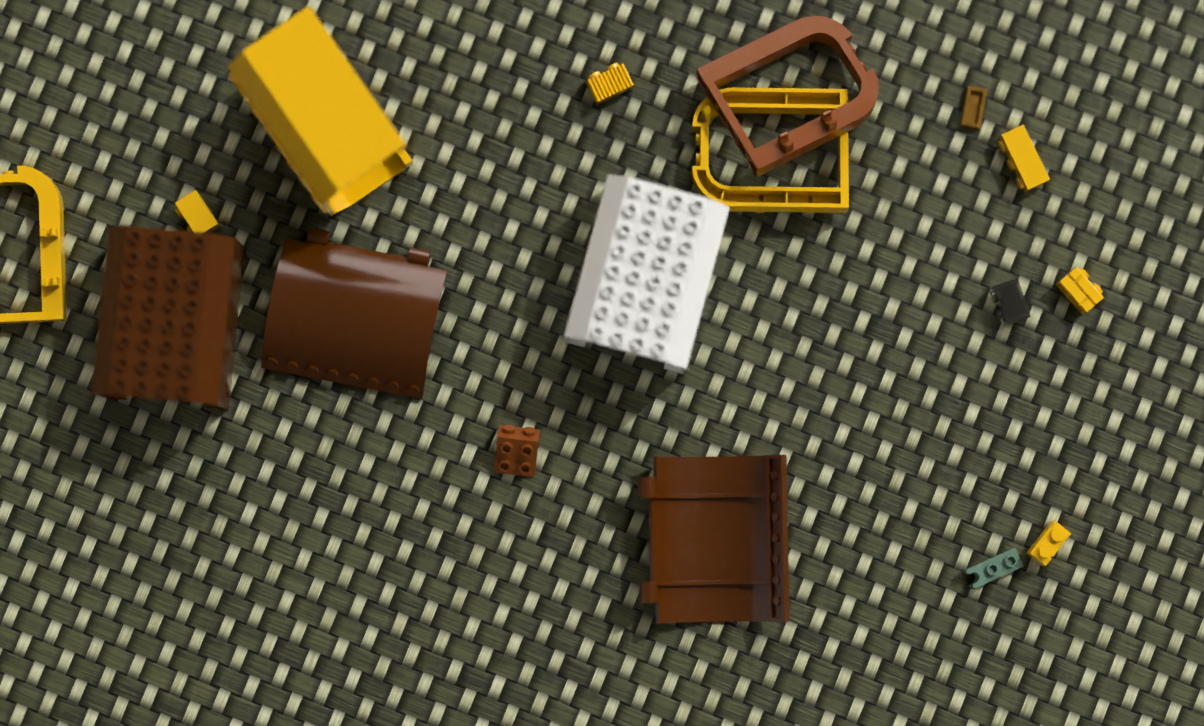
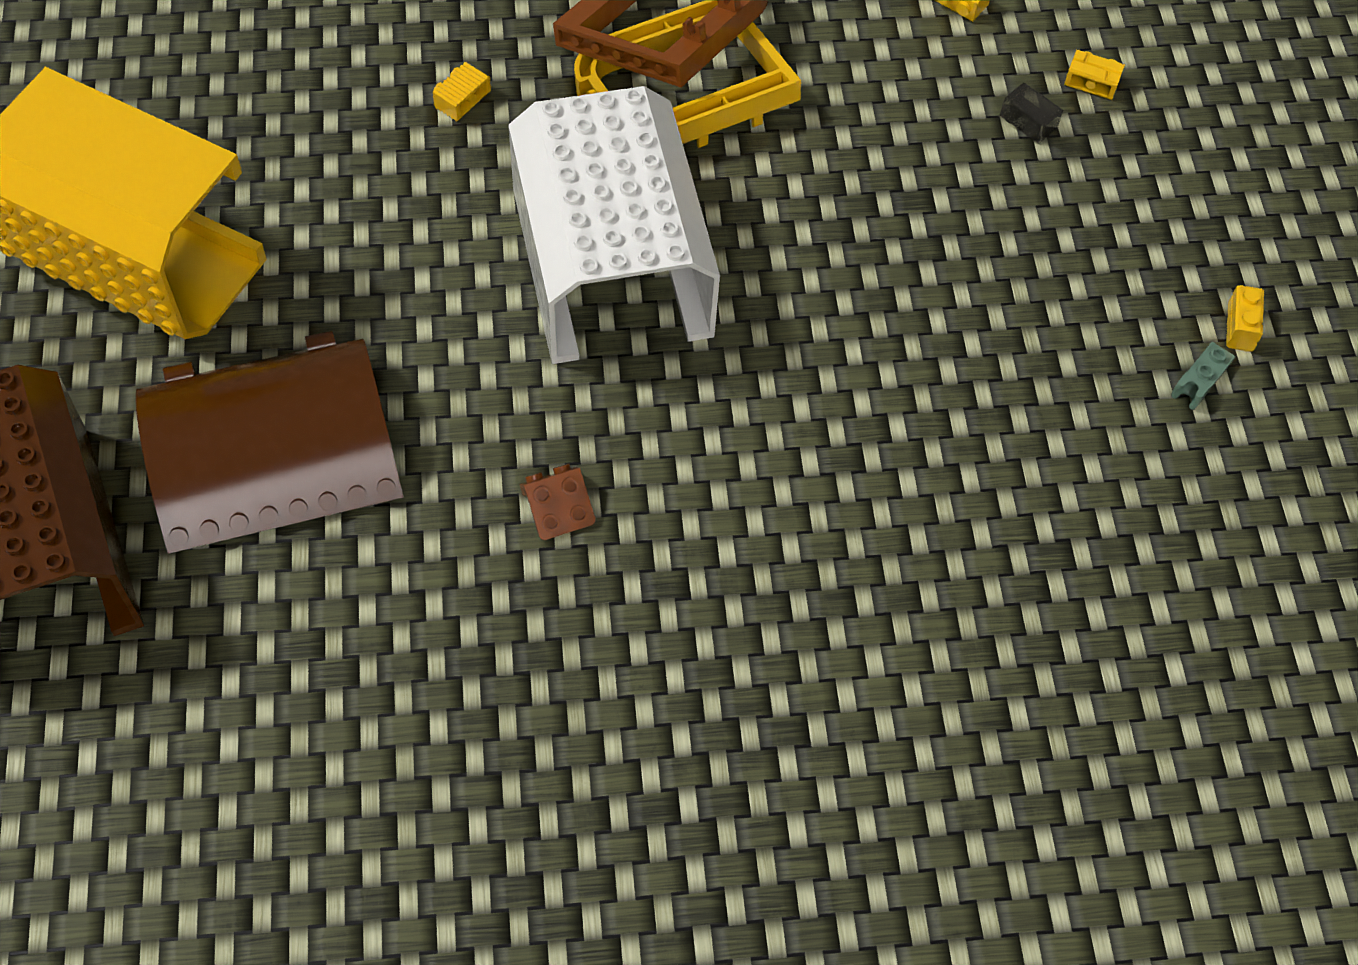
camera: 25 degrees left, 25 degrees down
reddish brown panel [638,455,790,623] -> none

